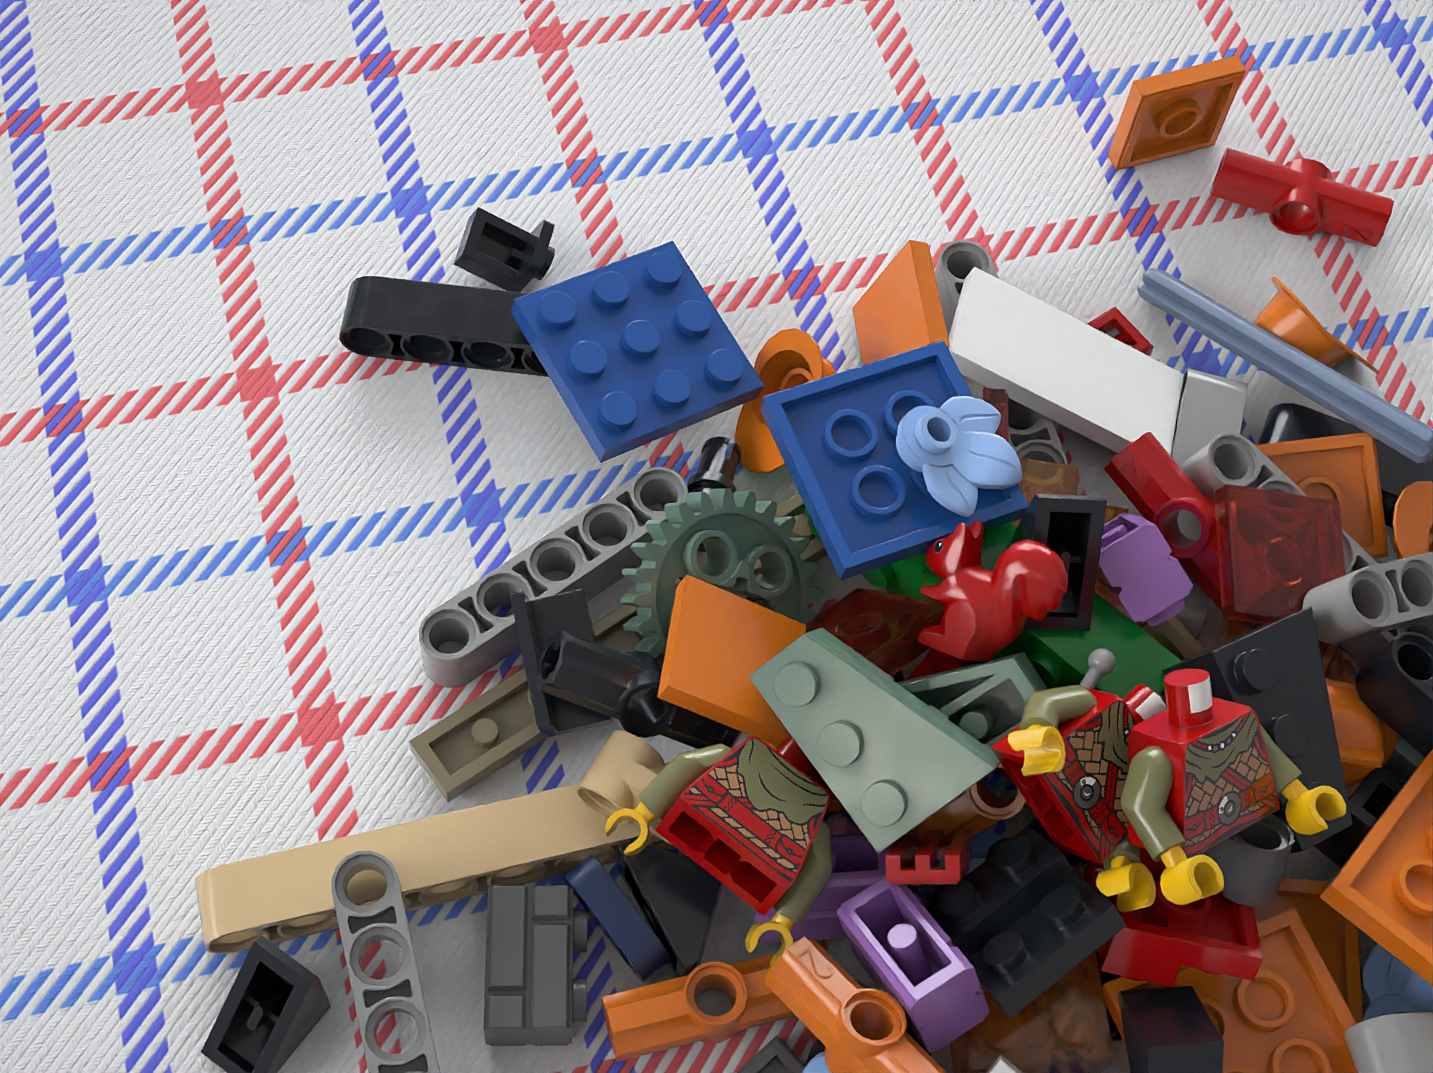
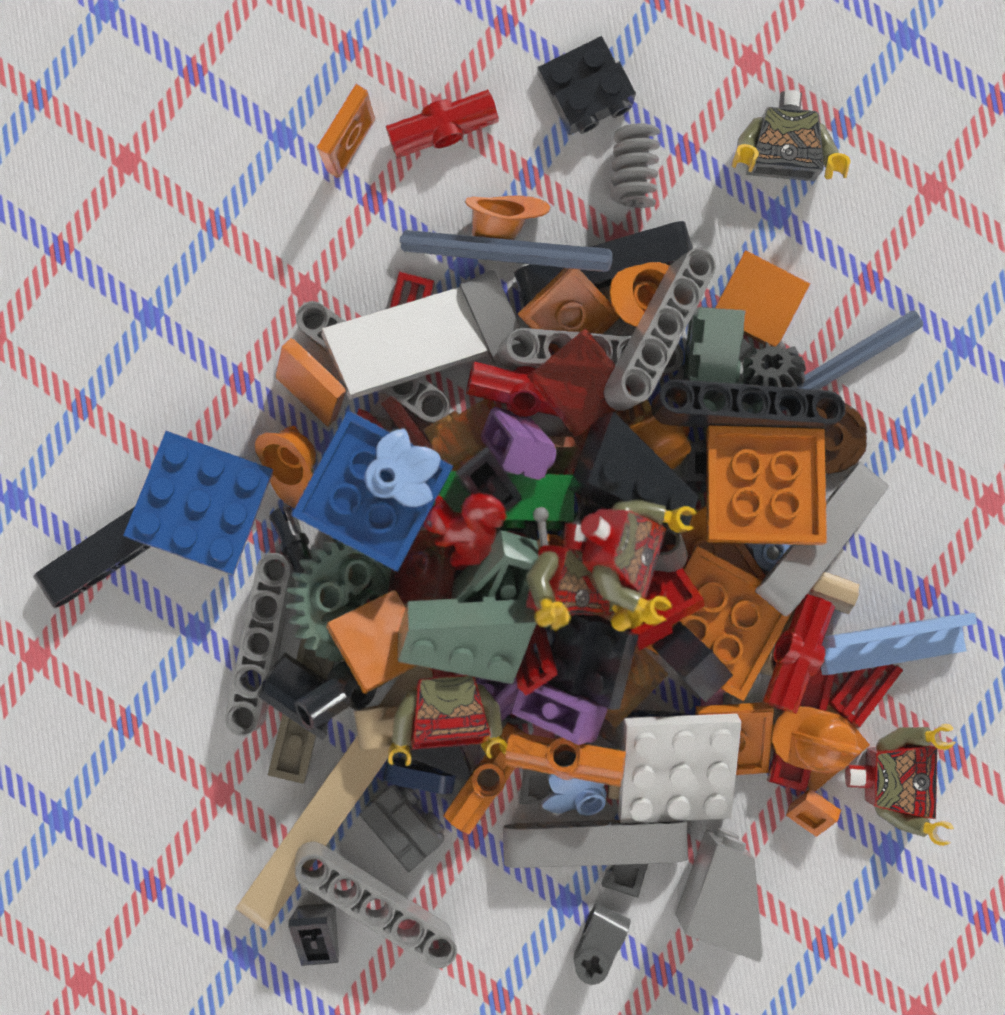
camera: 30 degrees left, 25 degrees up
black bracket [453,207,555,292] -> none

